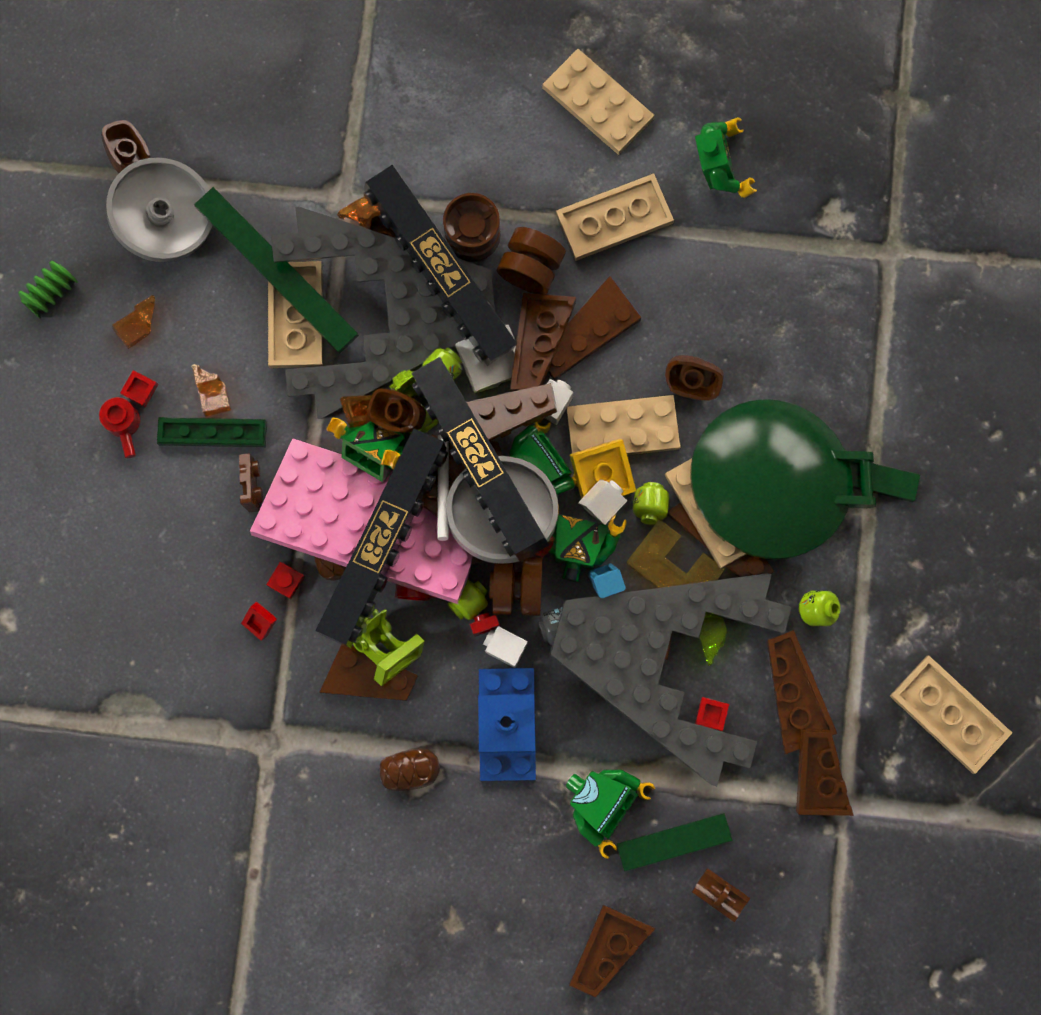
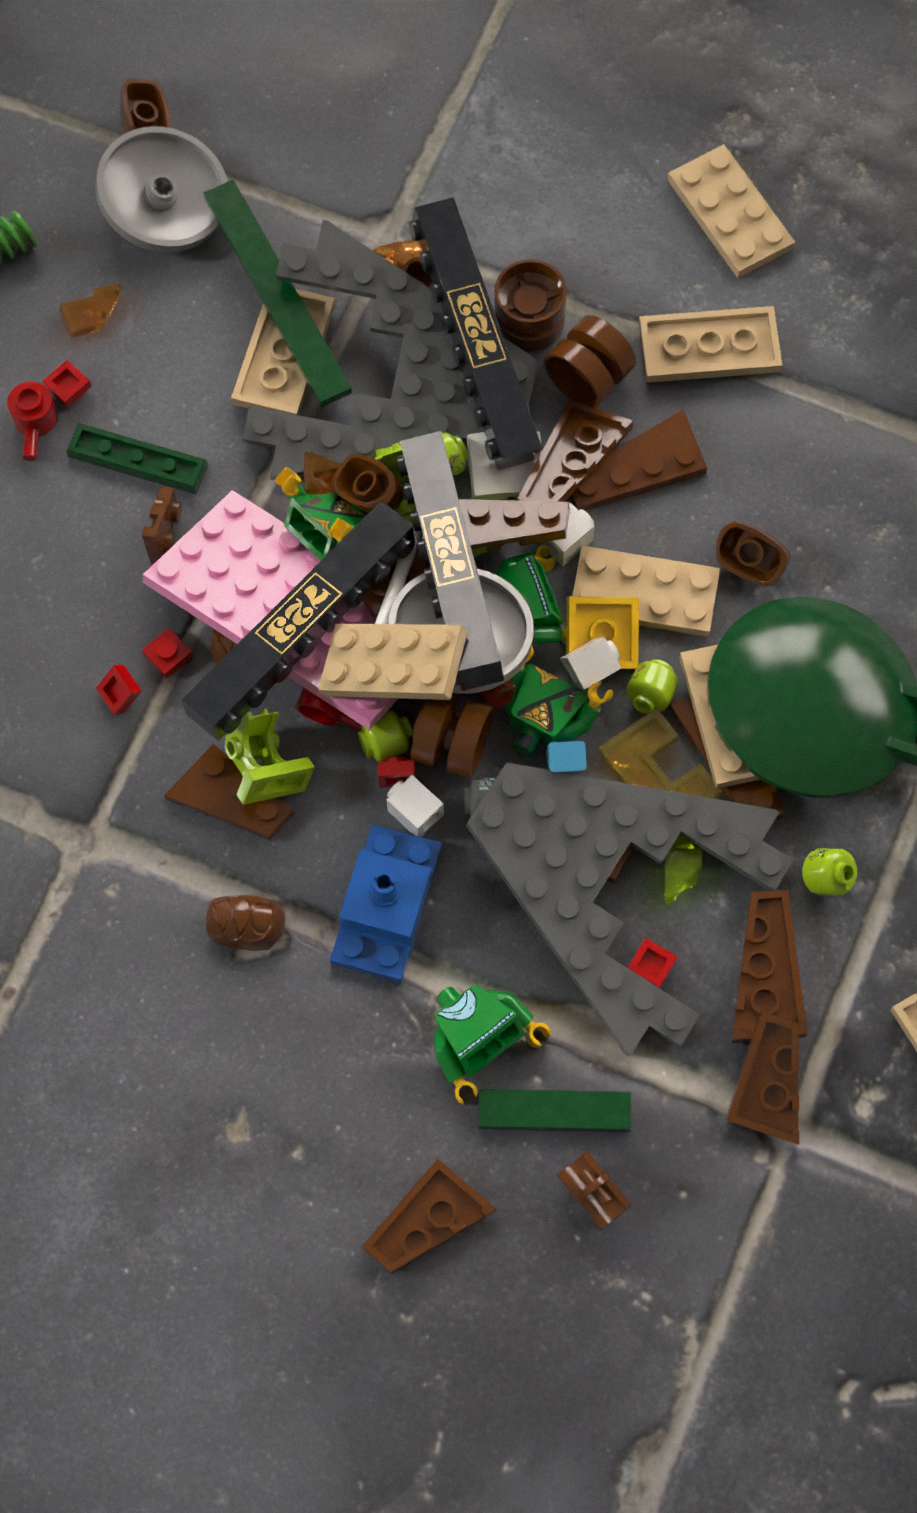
camera: 15 degrees right, 10 degrees down
clear orange slope [192,364,231,417] -> none
green torso [695,117,757,198] -> none
none -> tan plate [318,624,468,700]

